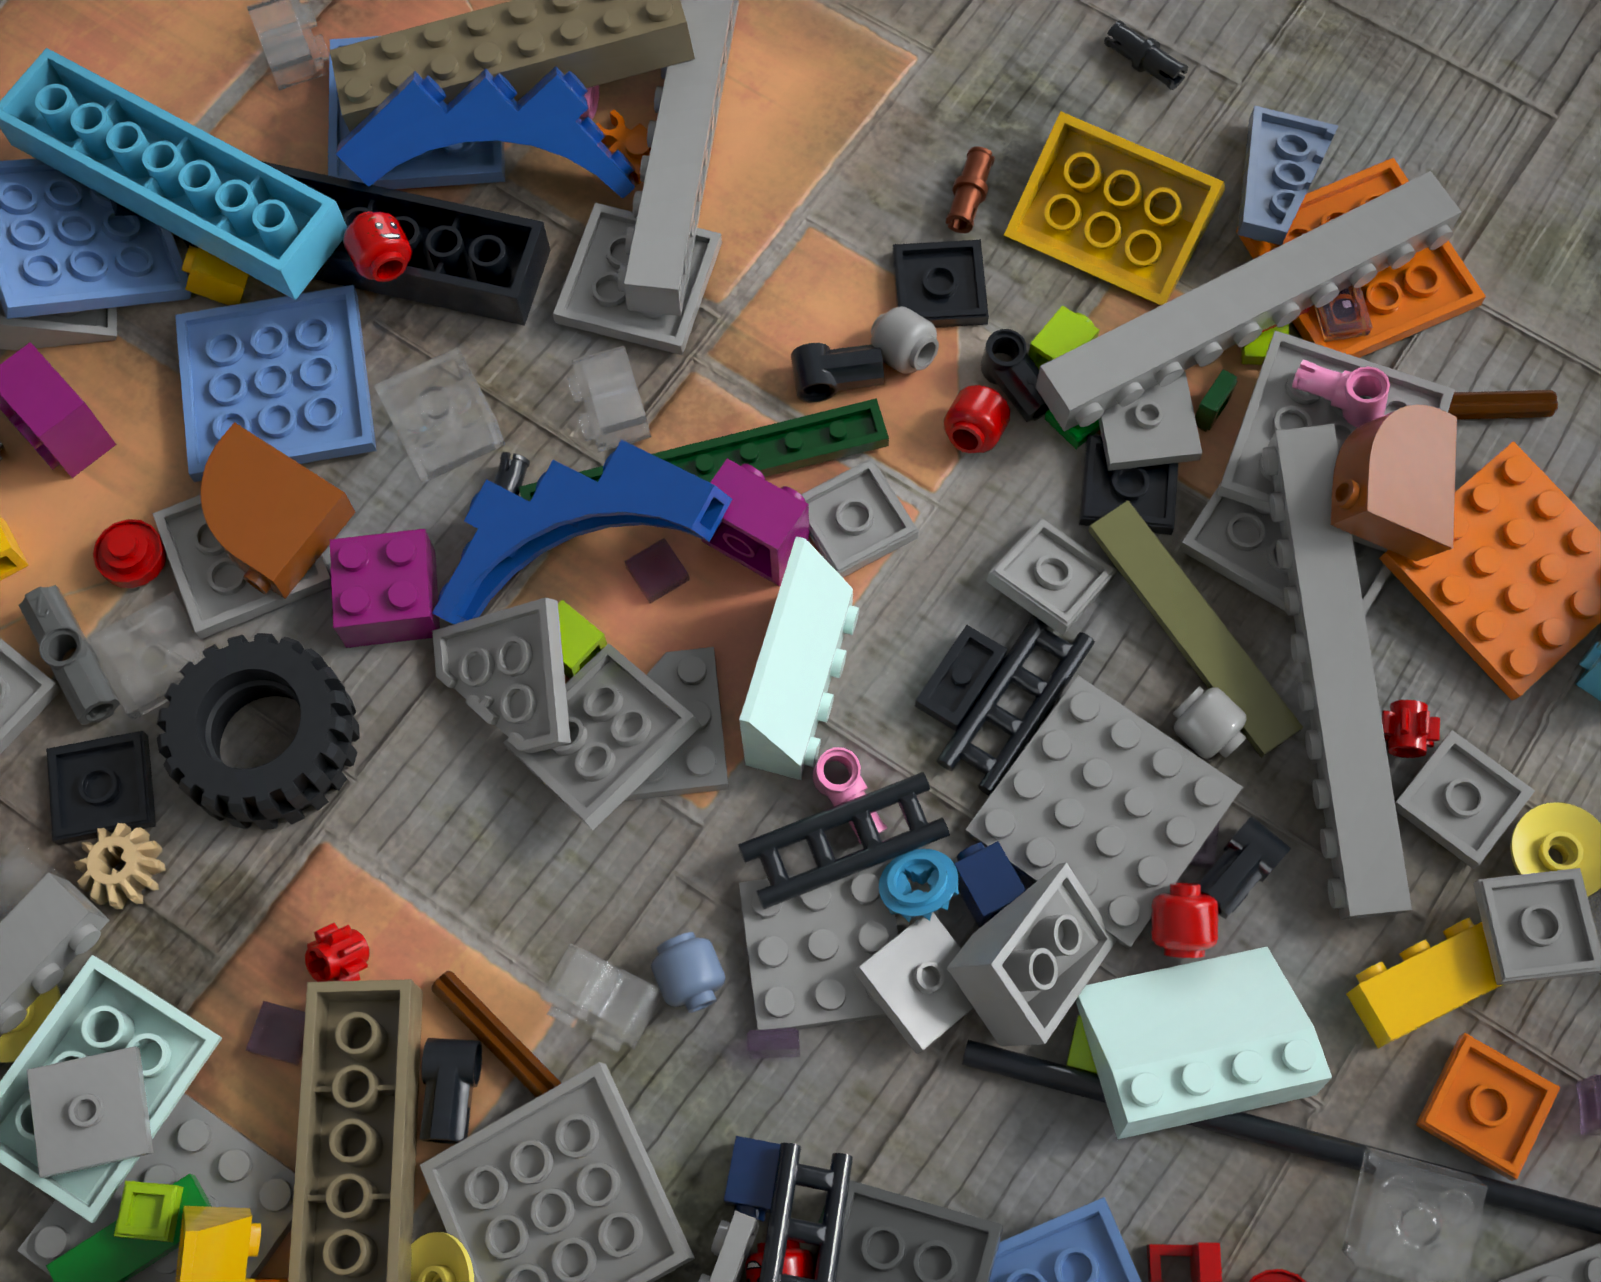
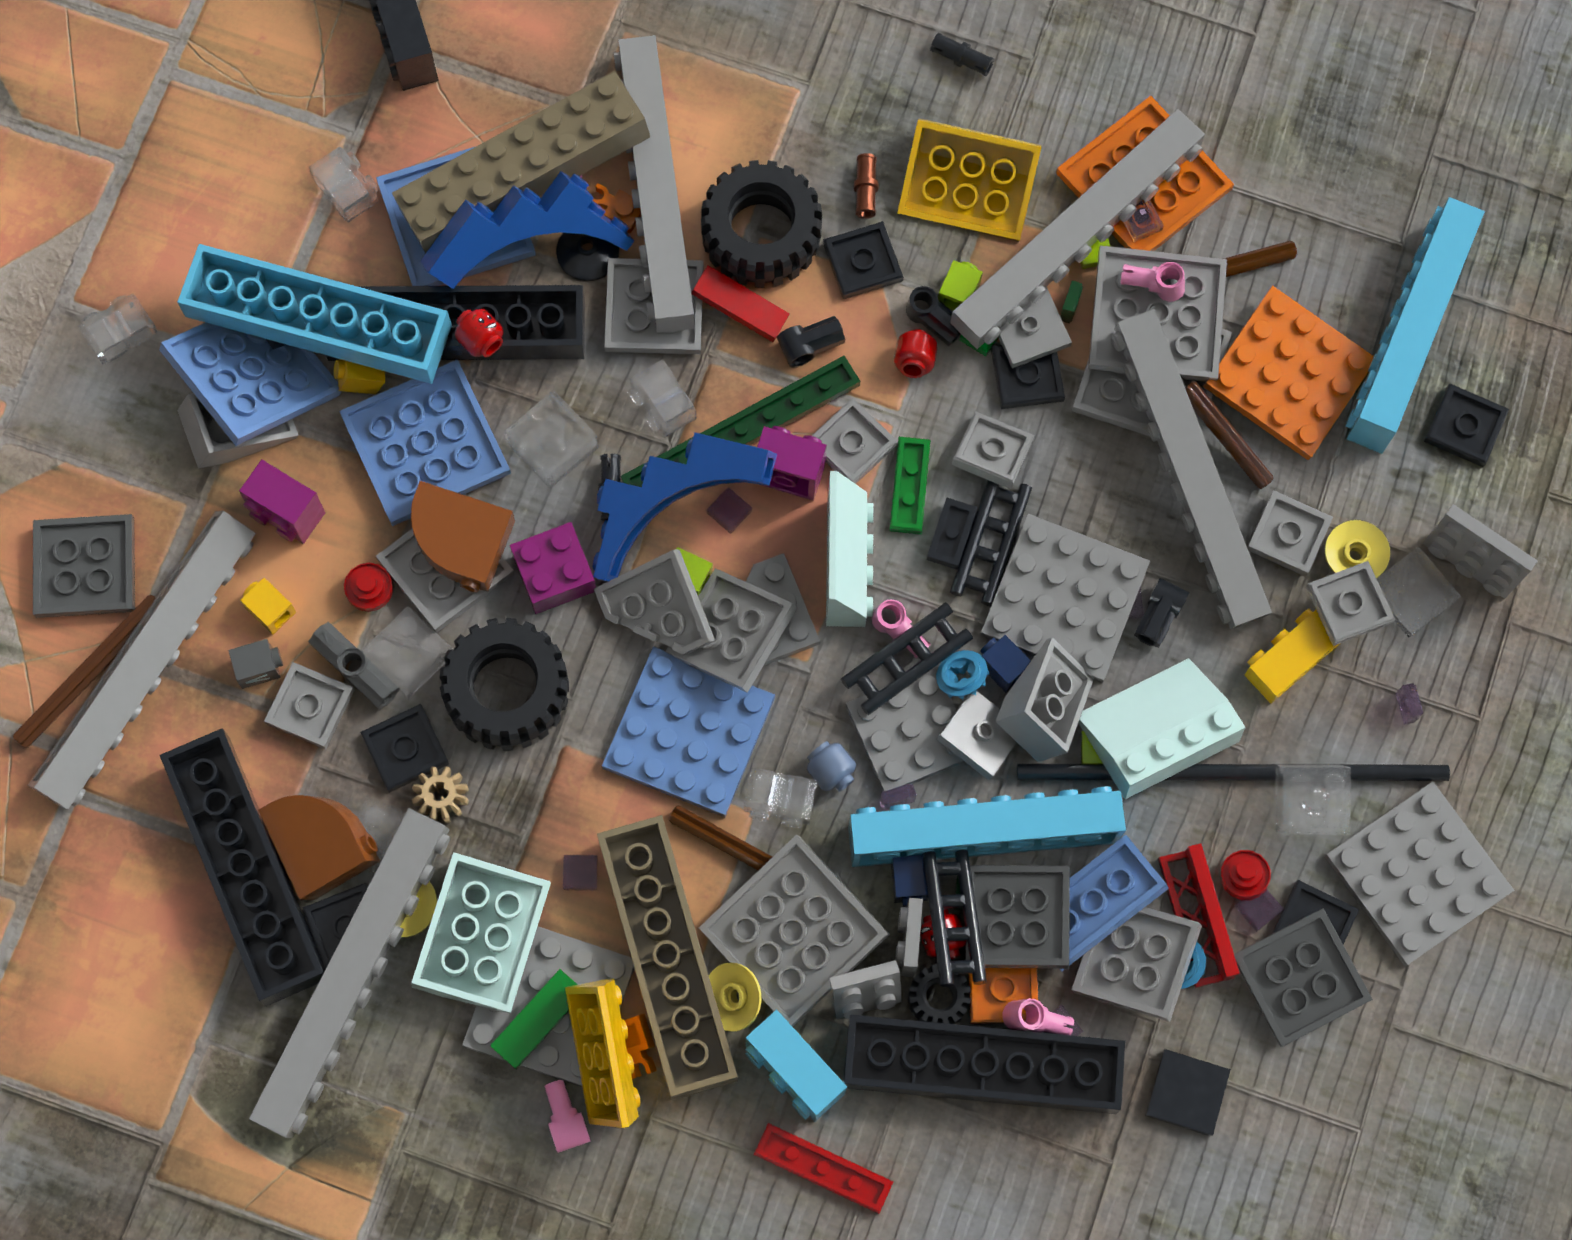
camera: 20 degrees left, 5 degrees up
light grey plate [27,1046,154,1178] -> none
lime tile [114,1180,184,1243] -> none
red gear [305,923,370,982] -> none
black piece [420,1038,482,1144] -> none
light grey head [871,306,939,374] -> none
olive tile [1088,501,1303,758] -> none
red head [1152,883,1218,958] -> none
light grey head [1172,686,1247,759] -> none
sand blue wing [1238,106,1338,245] -> none
brick [1330,404,1457,561] -> none
red gear [1381,700,1440,758] -> none
orange plate [1415,1033,1561,1181] -> none
none -> black dish [556,233,619,281]
none -> medium blue plate [602,647,775,817]
none -> red tile [691,265,790,342]
none -> black tyre [701,160,822,288]
none -> medium azure brick [848,787,1126,867]
none -> green tile [889,436,931,535]
none -> reddish brown axle [1185,382,1274,489]

